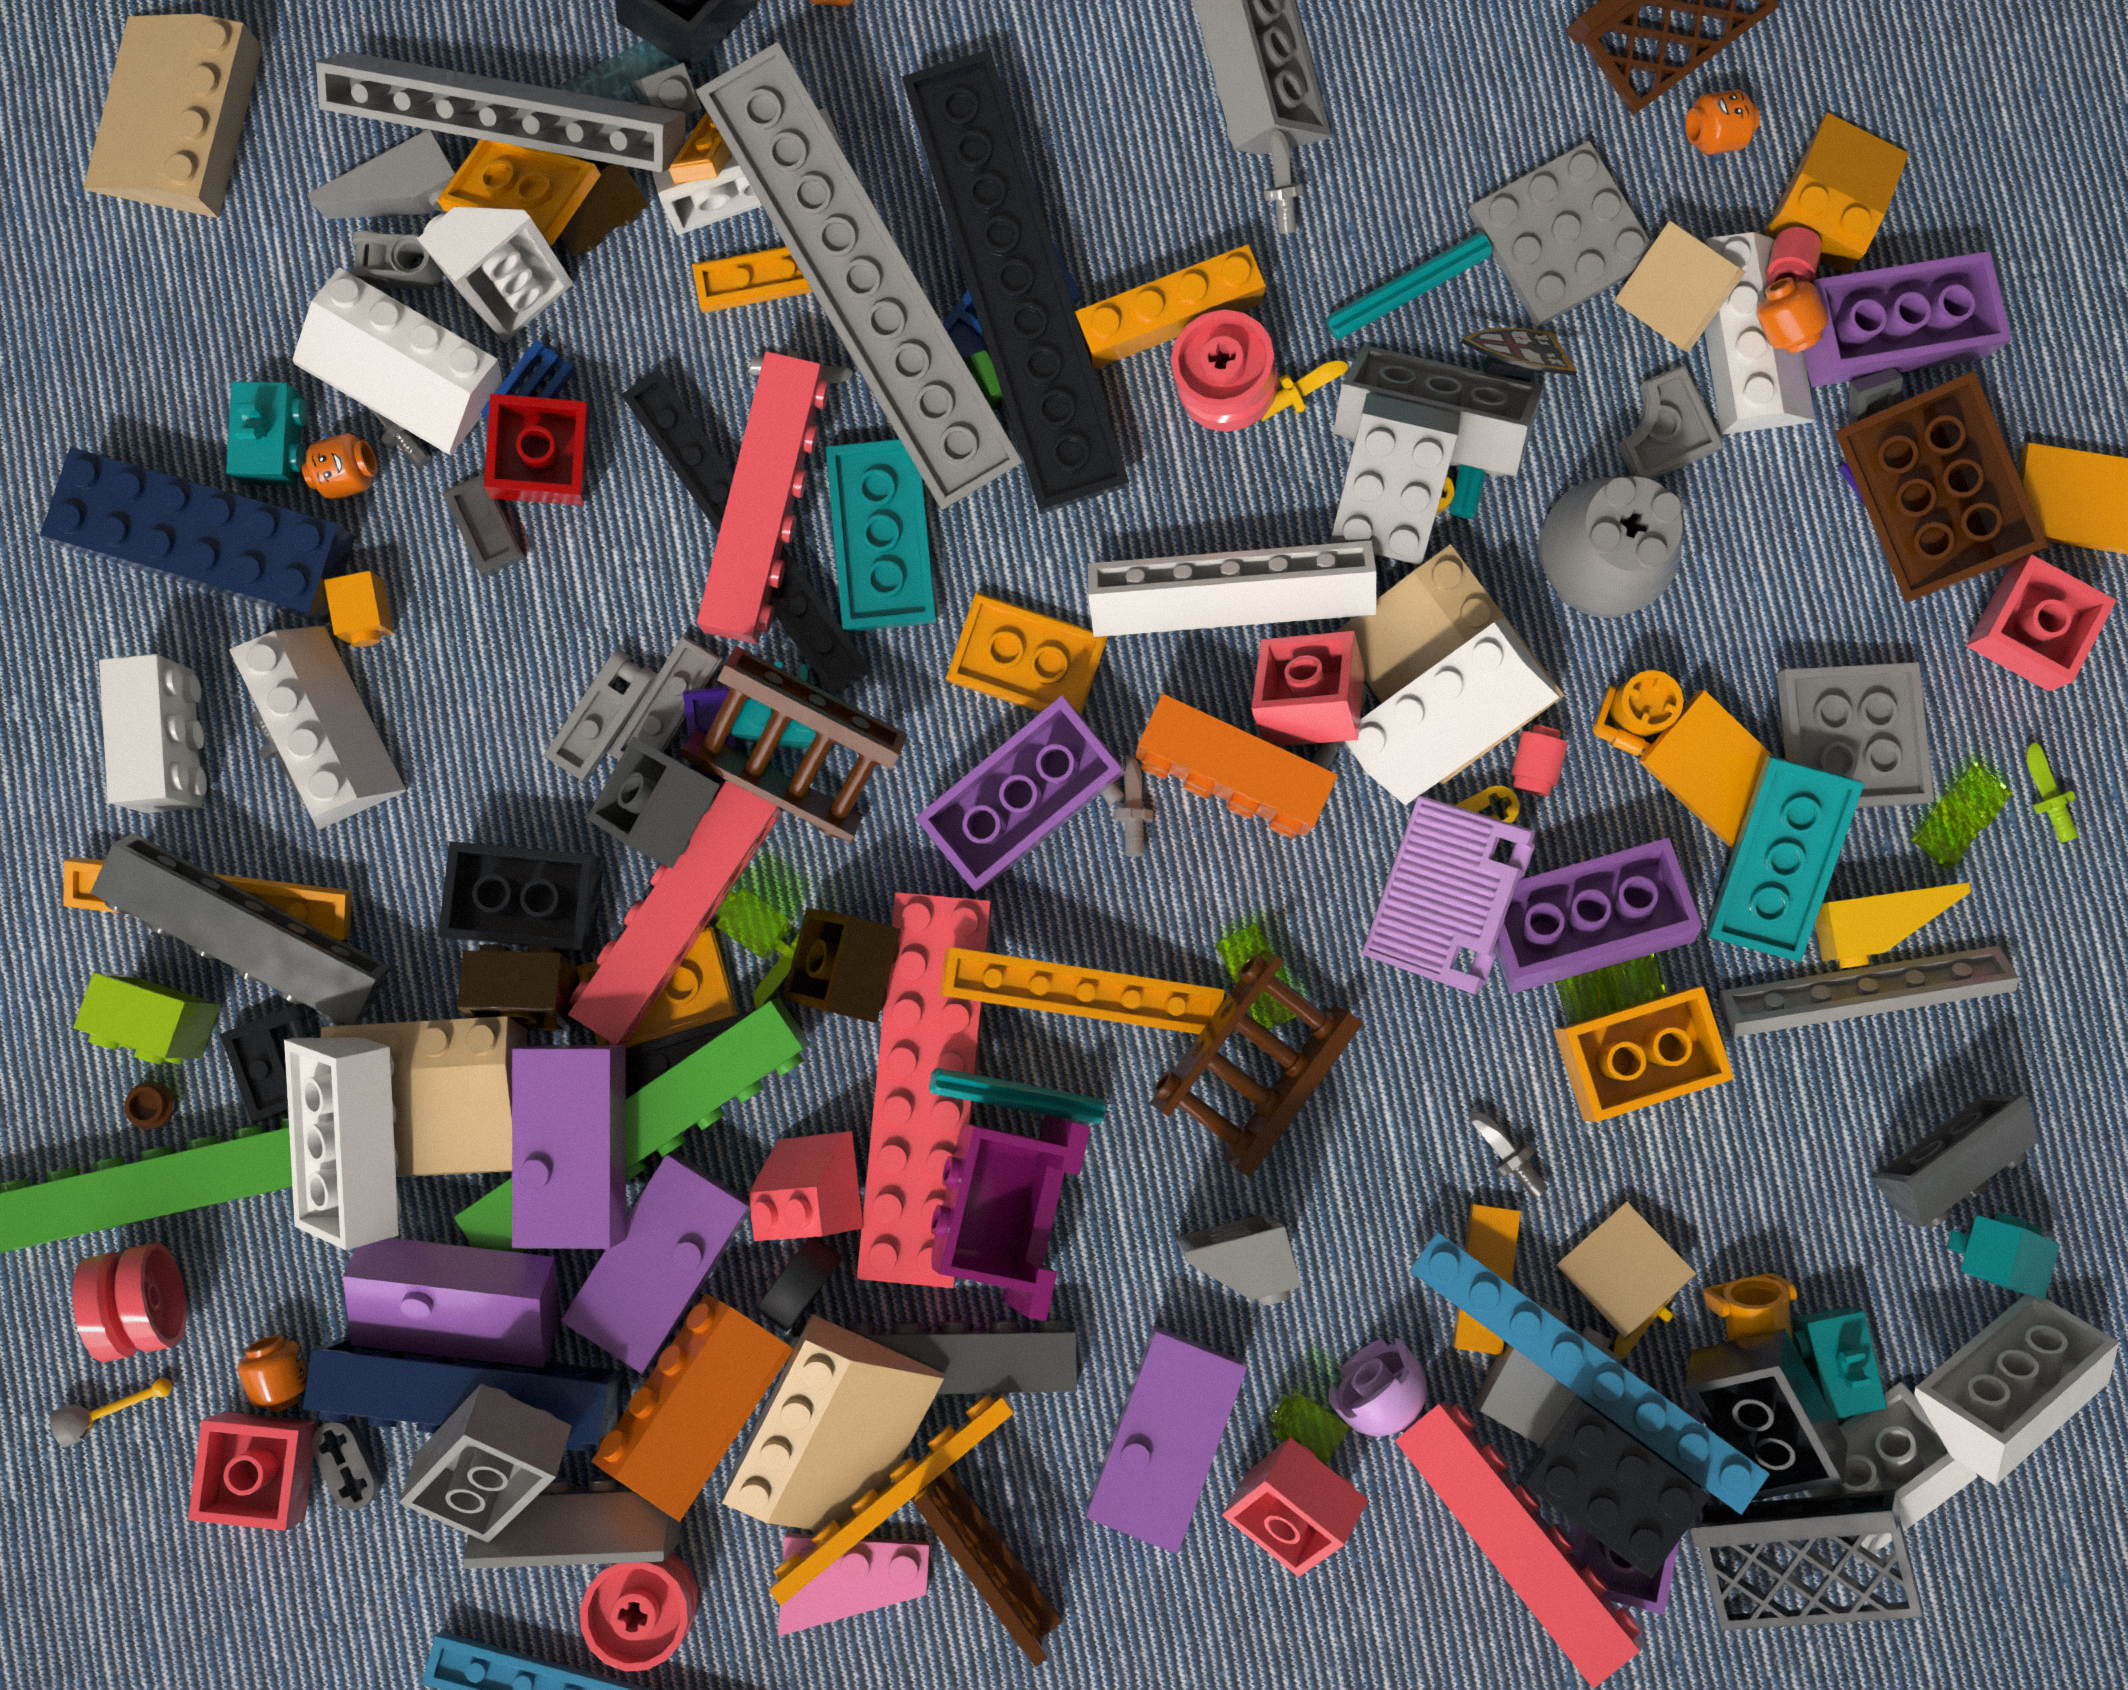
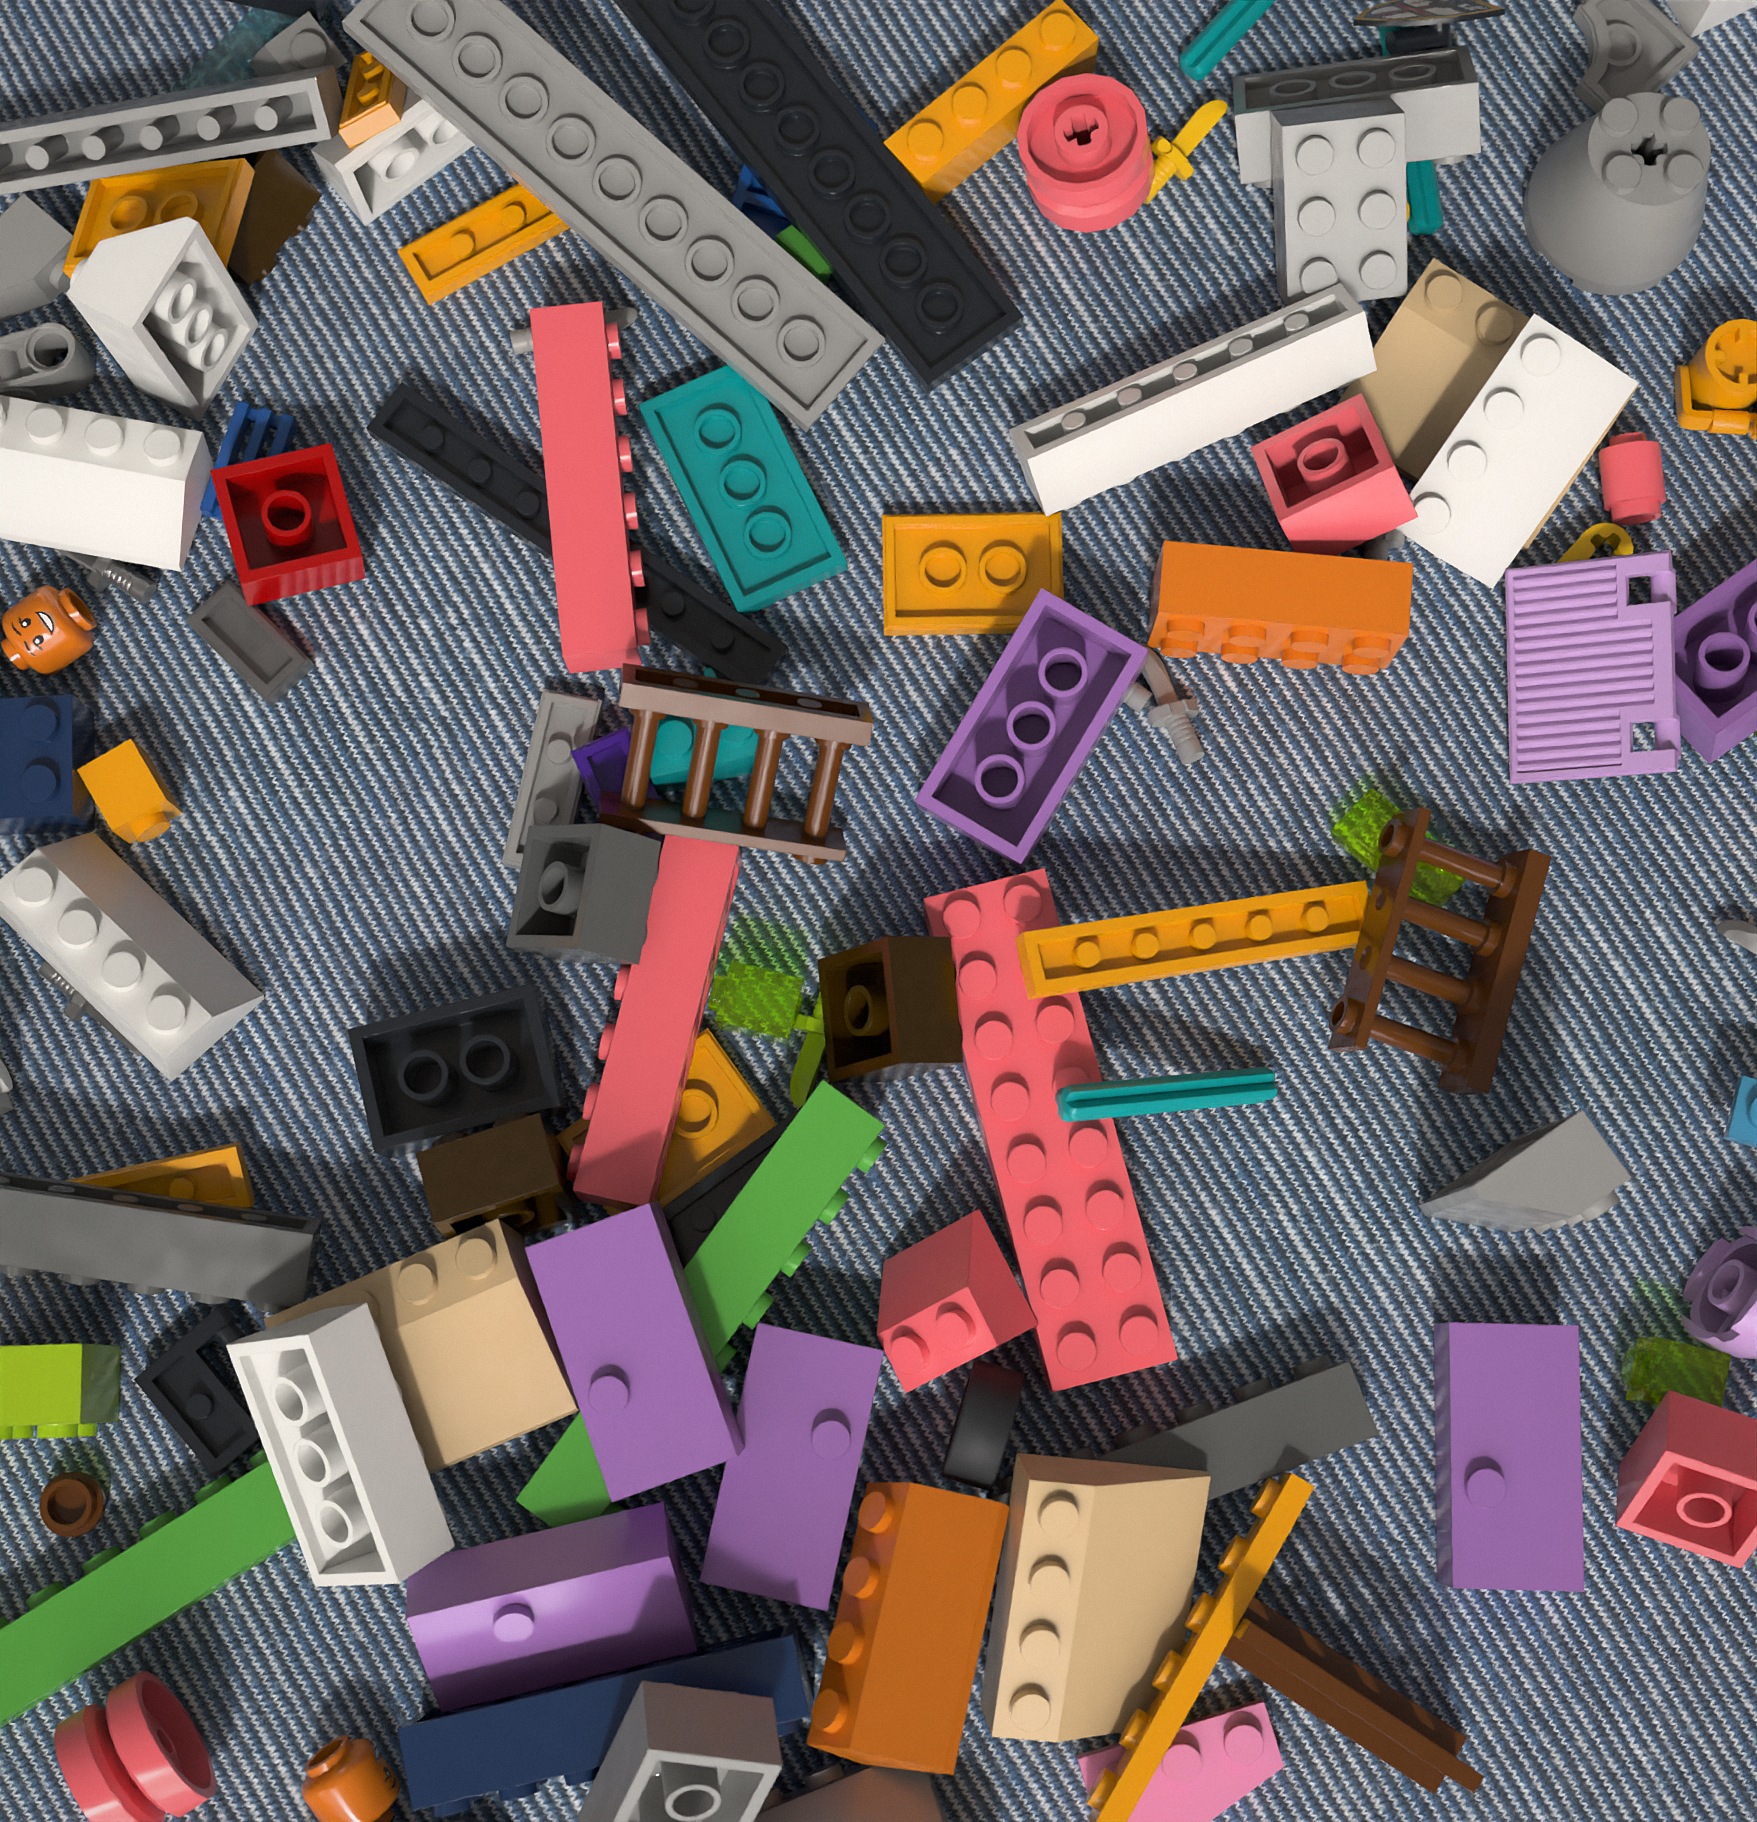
camera: 20 degrees left, 5 degrees down
light grey plate [543,649,658,783] -> none
magenta windscreen [931,1115,1091,1321] -> none

